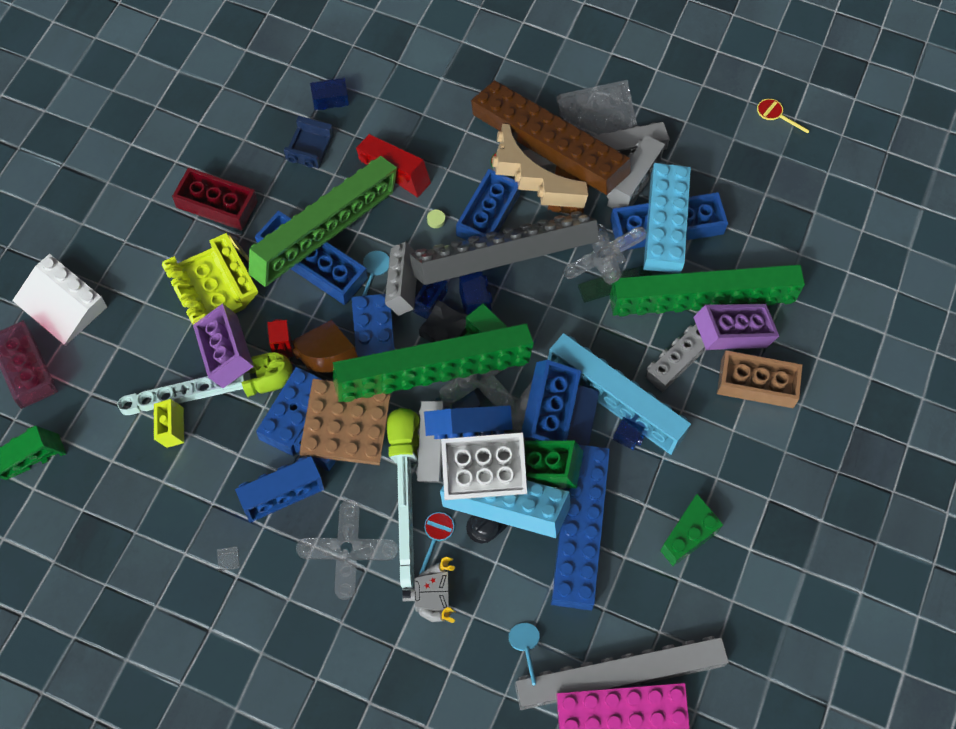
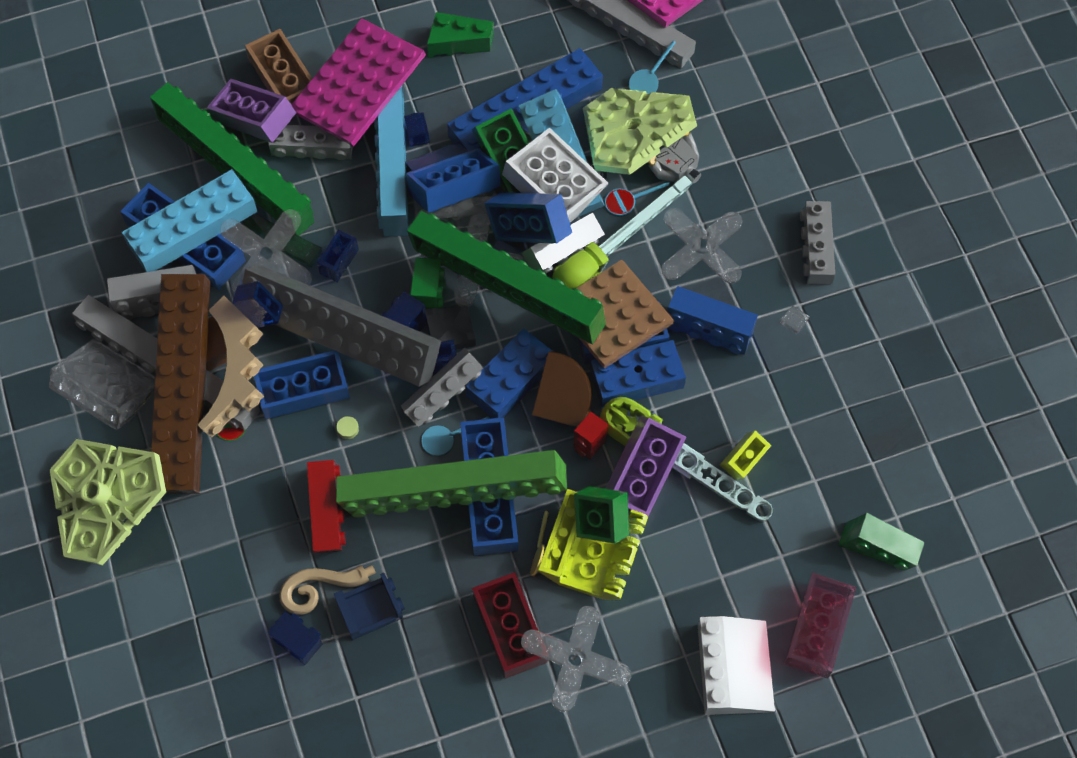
camera: 130 degrees left, 0 degrees up
none -> yellowish green plate [50,439,166,565]
none -> clear blue brick [232,281,283,328]
none -> tan plant [280,565,376,615]
none -> dark pink plate [292,18,426,147]
none -> clear blue brick [317,229,359,283]
none -> clear piece [521,606,631,712]
none -> green brick [574,486,629,544]
none -> yellowish green plate [583,88,697,175]
none -> light grey brick [800,201,835,284]

